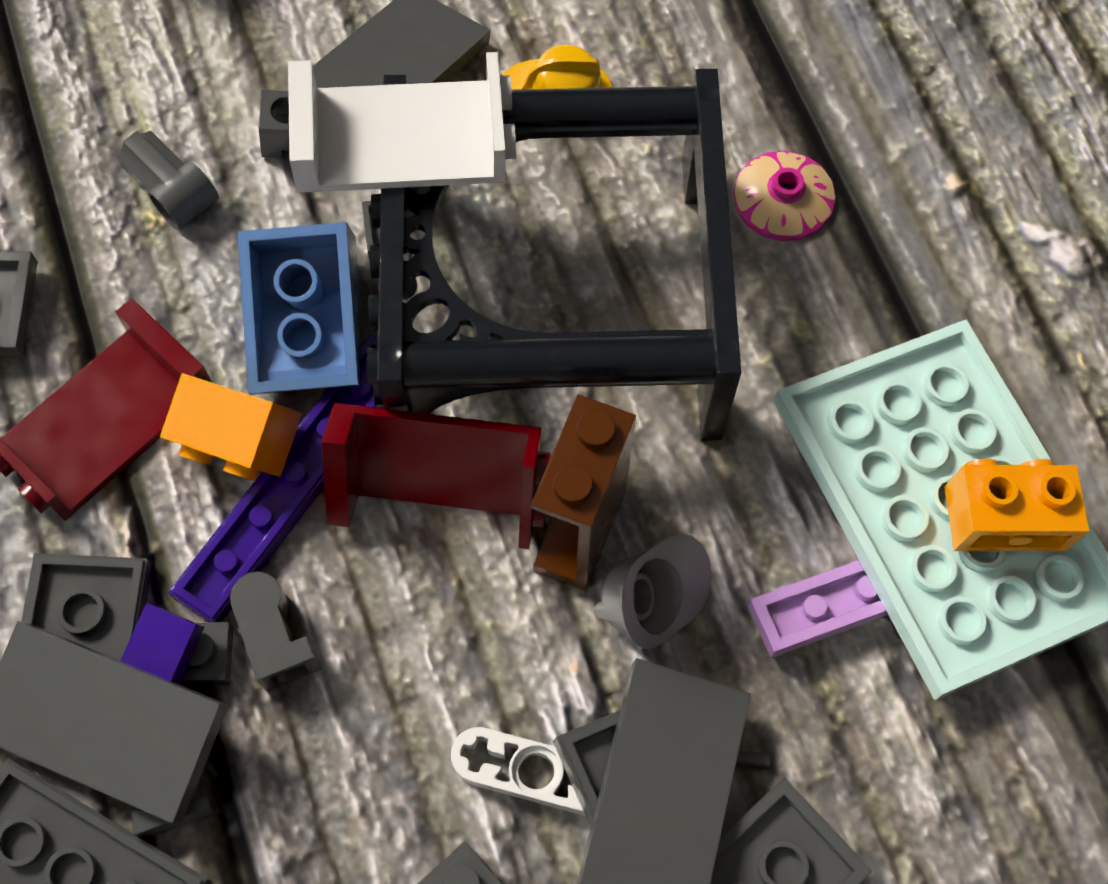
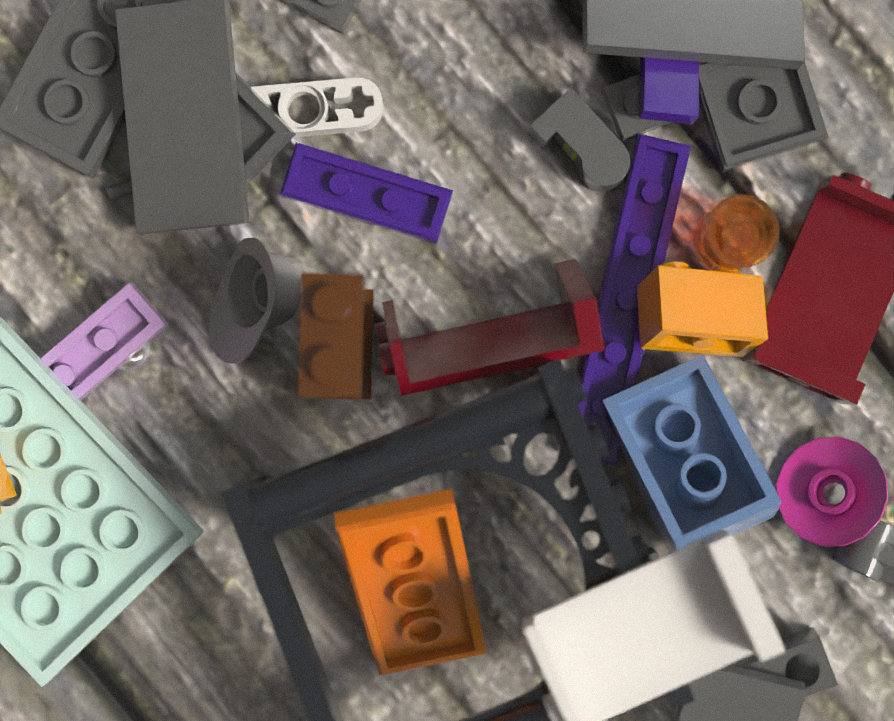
camera: 160 degrees right, 20 degrees up
none -> dark purple tile [280,142,453,244]
none -> orange tile [334,489,487,676]
none -> clear orange wheel [694,195,779,272]
none -> dark pink dish [776,436,888,547]

